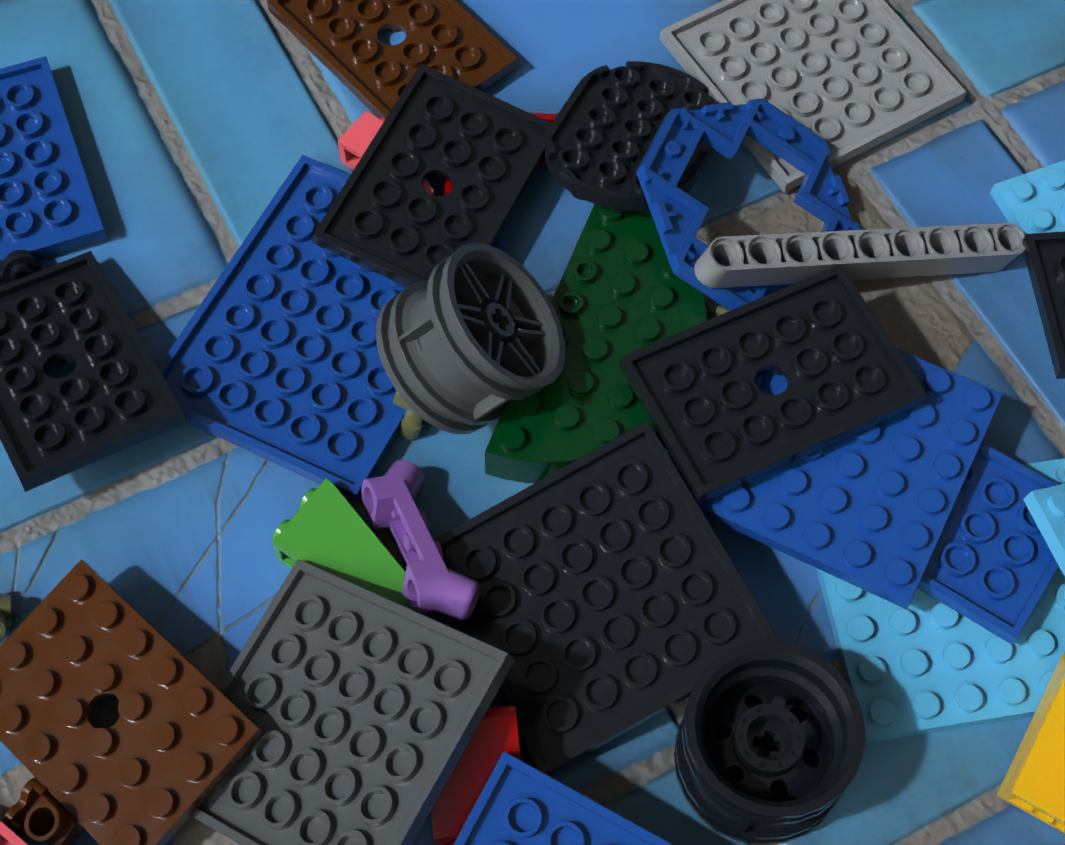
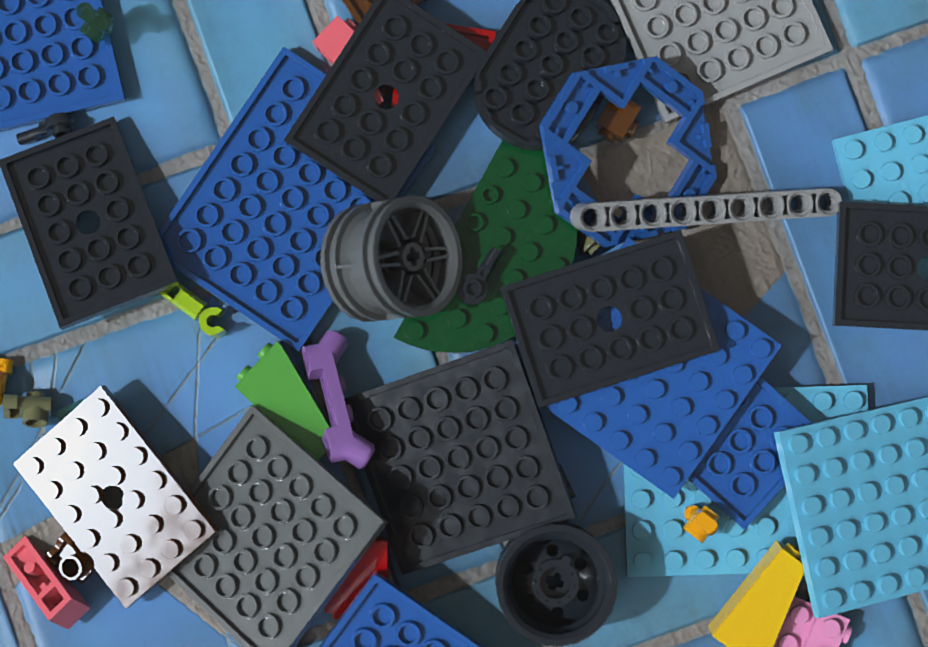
camera: 10 degrees right, 25 degrees up
none -> clear green plate [76,2,114,45]
none -> lime piece [159,282,228,338]
none -> black plate [457,247,503,305]
none -> reddish brown brick [595,100,642,143]
none -> light orange plate [683,505,719,544]

